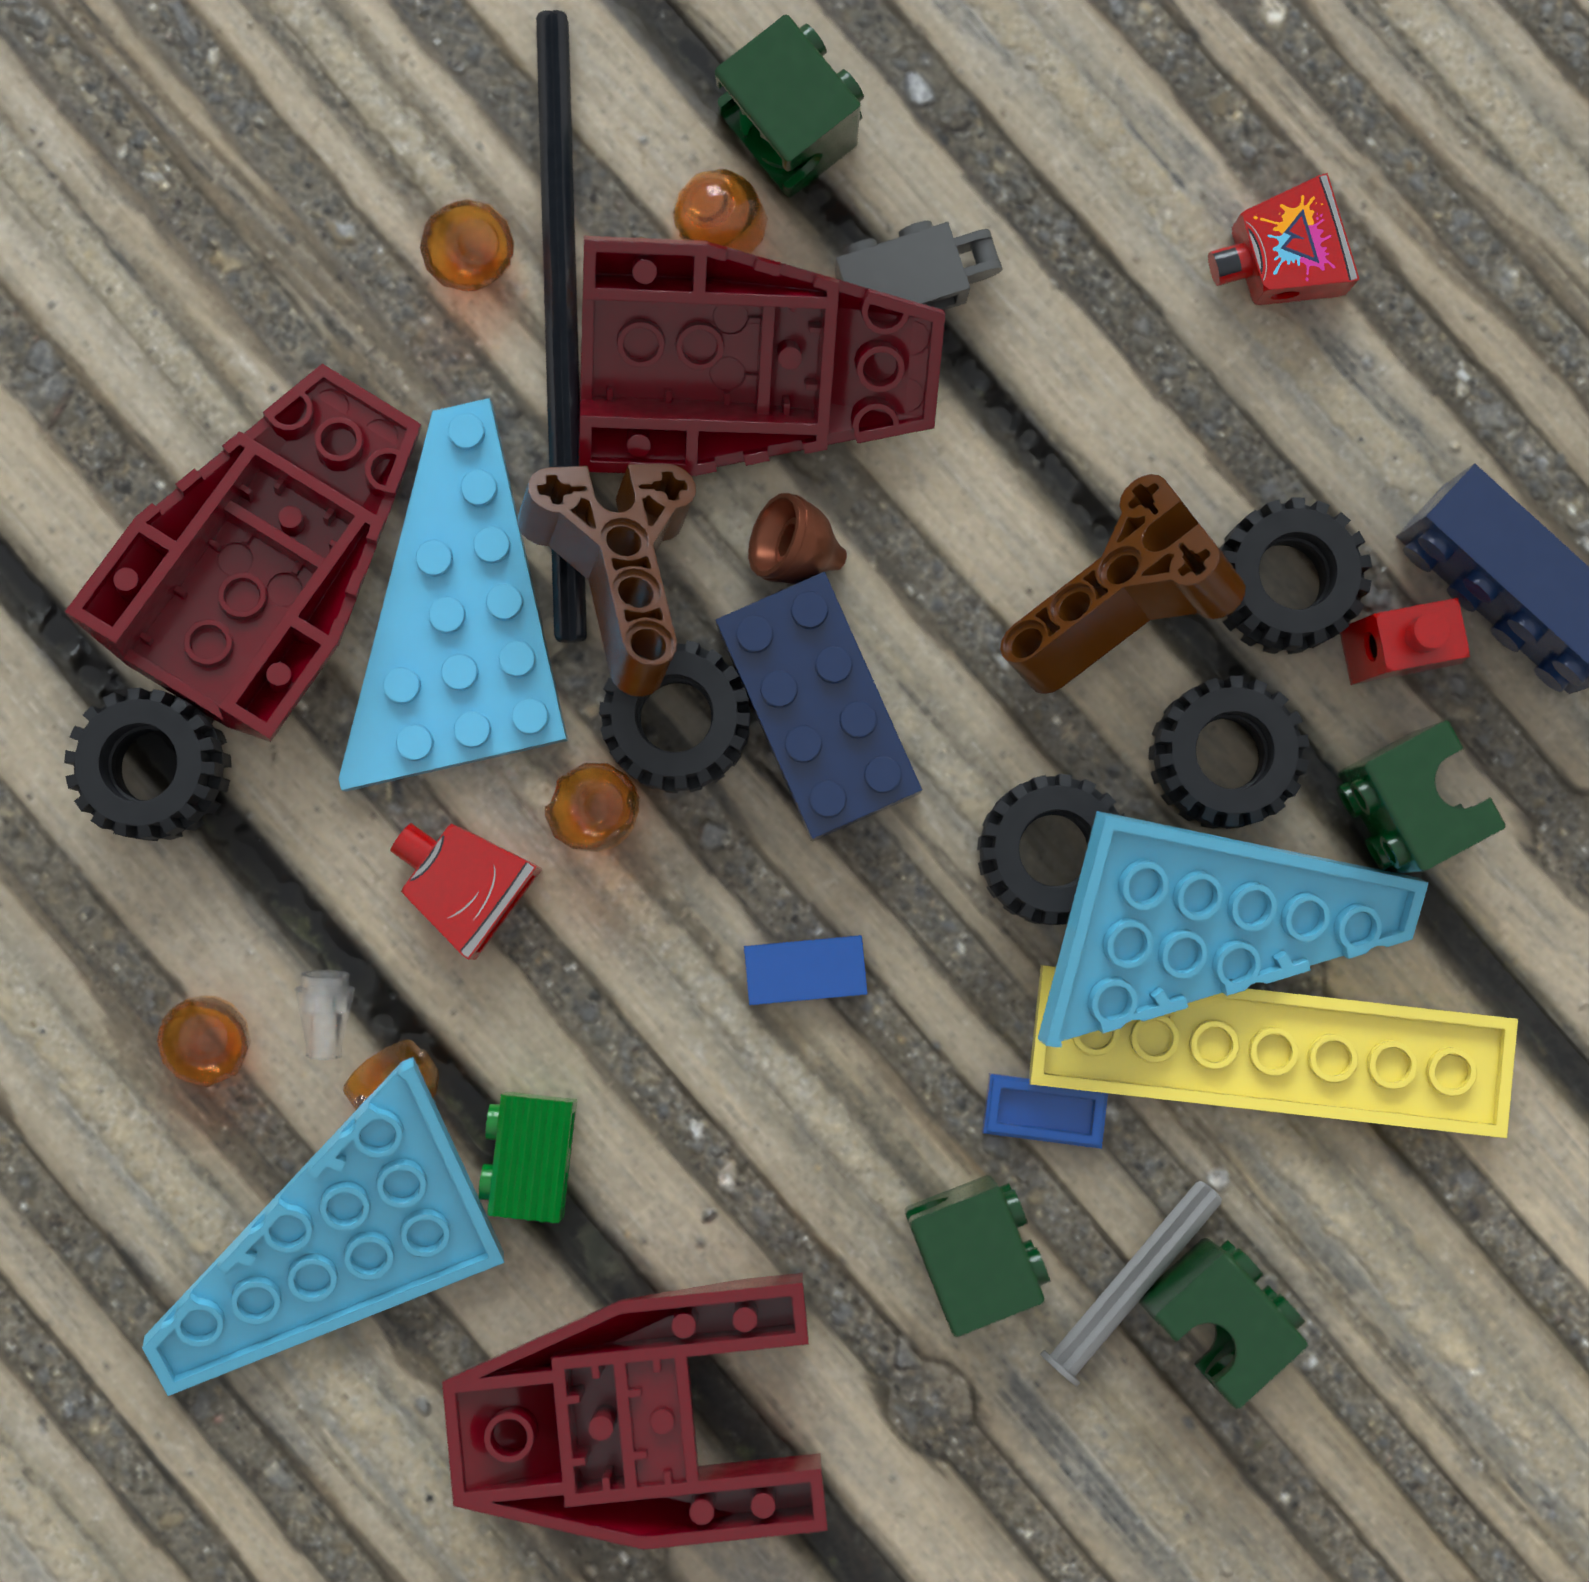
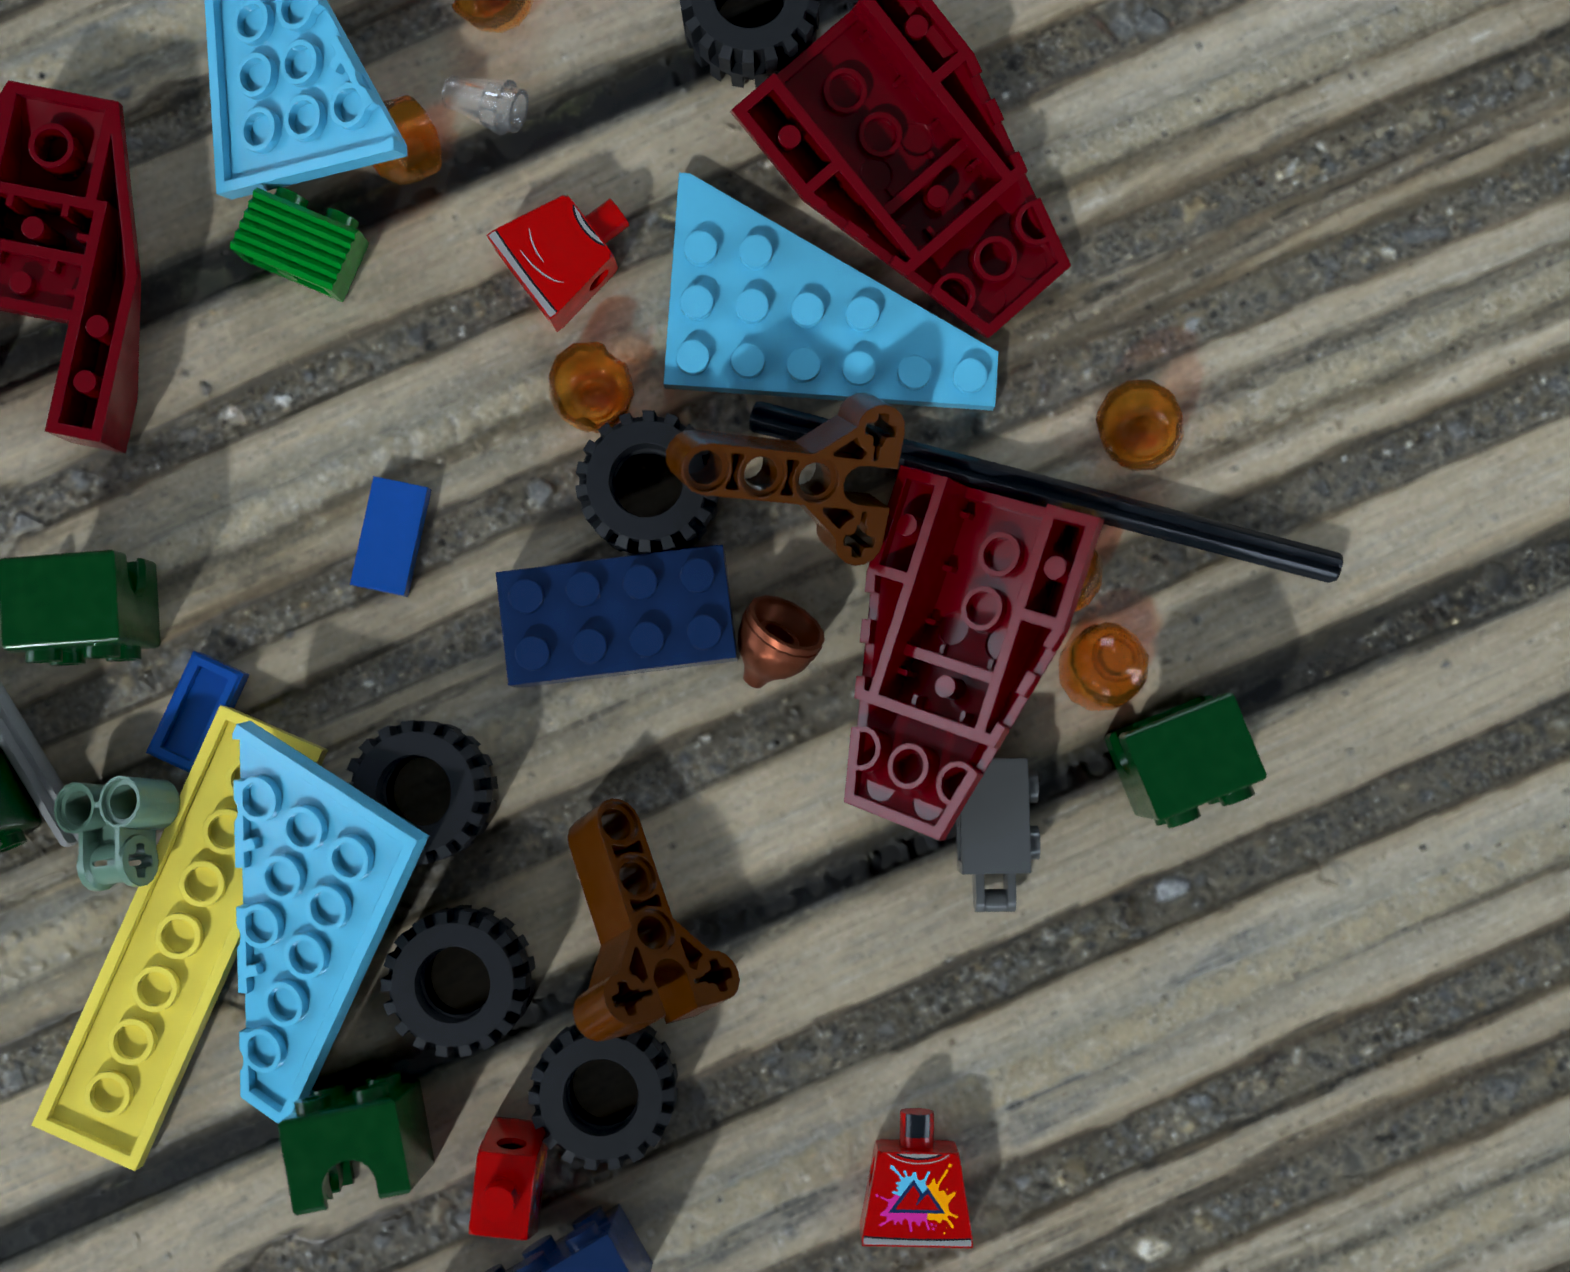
camera: 110 degrees right, 0 degrees up
none -> sand green piece [54,776,180,892]

